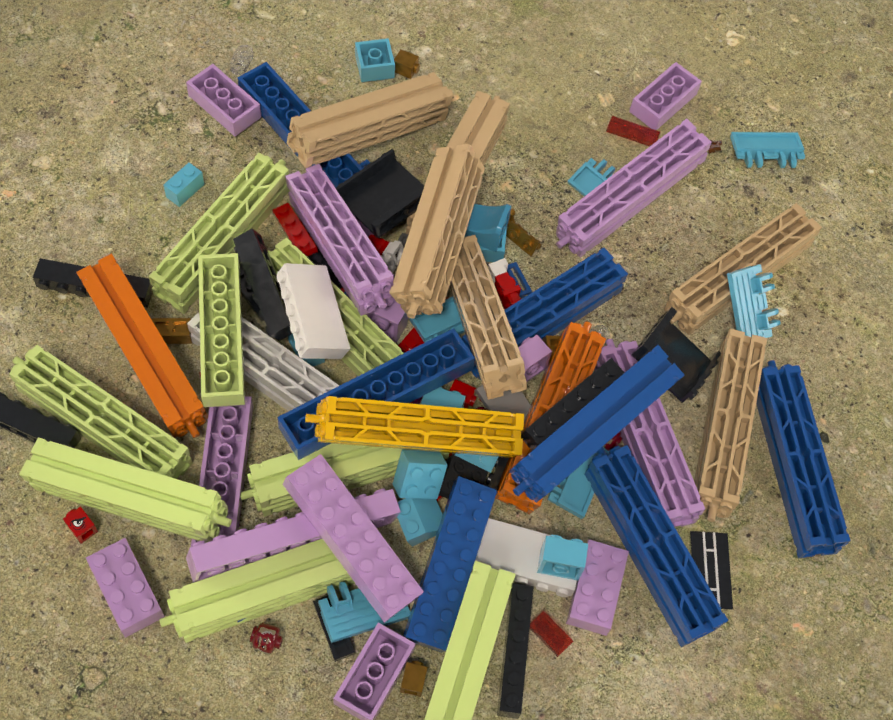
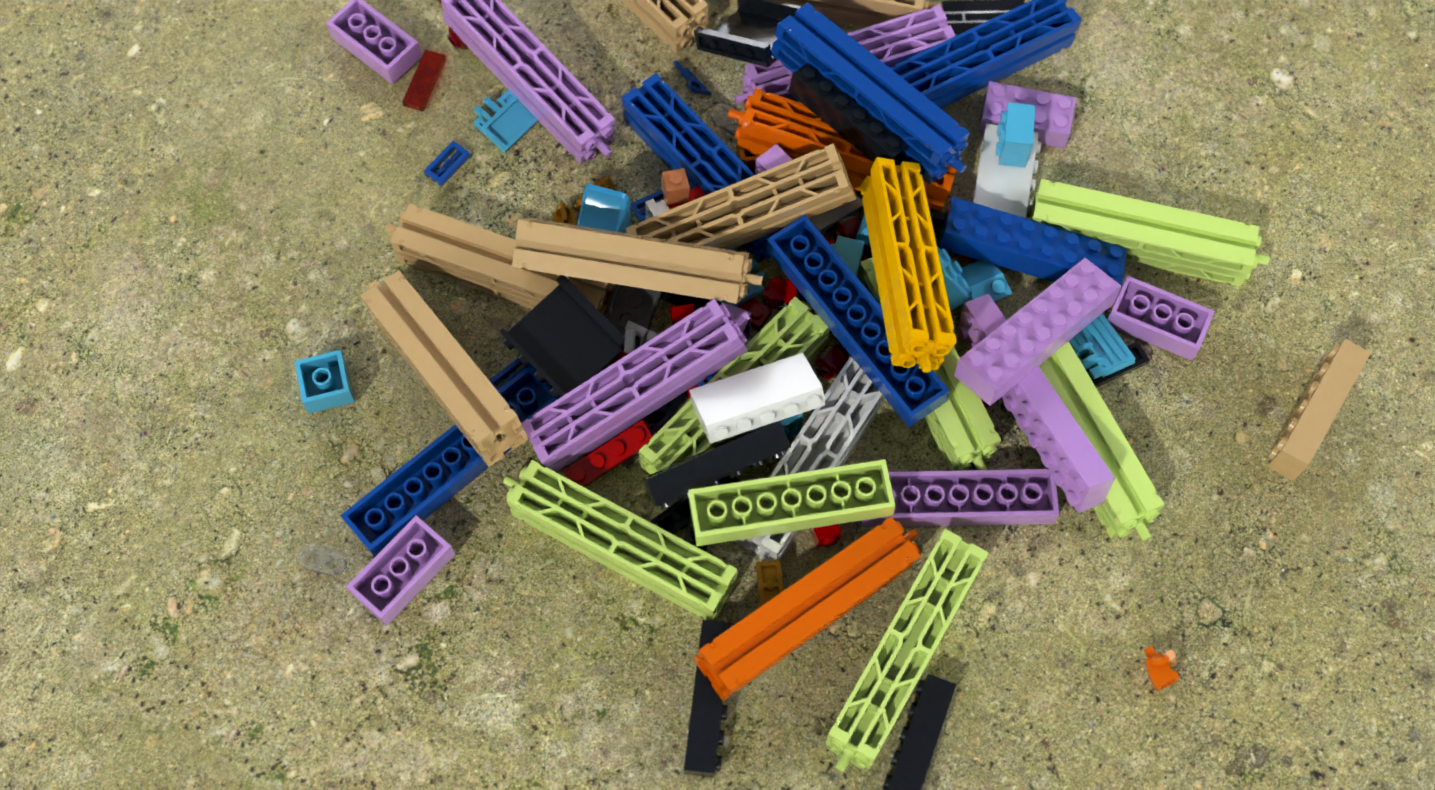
camera: 85 degrees left, 5 degrees up
yellowish green piece [19,437,232,543] -> none
red brick [63,506,98,544] -> none
lavender brick [86,538,165,638] -> none
medium azure brick [163,163,205,207] -> none
dark red head [249,622,283,654] -> none
pearl gold brick [394,49,420,79] -> none
pearl gold brick [400,661,428,697] -> none
black brick [497,583,534,719] -> none
clear red plate [530,610,574,657] -> none
none -> blue tile [424,141,471,187]
none -> dark grey tile [624,329,641,355]
none -> nougat brick [661,168,690,206]
none -> blue hand [673,60,712,95]
none -> orange piece [1144,646,1180,692]

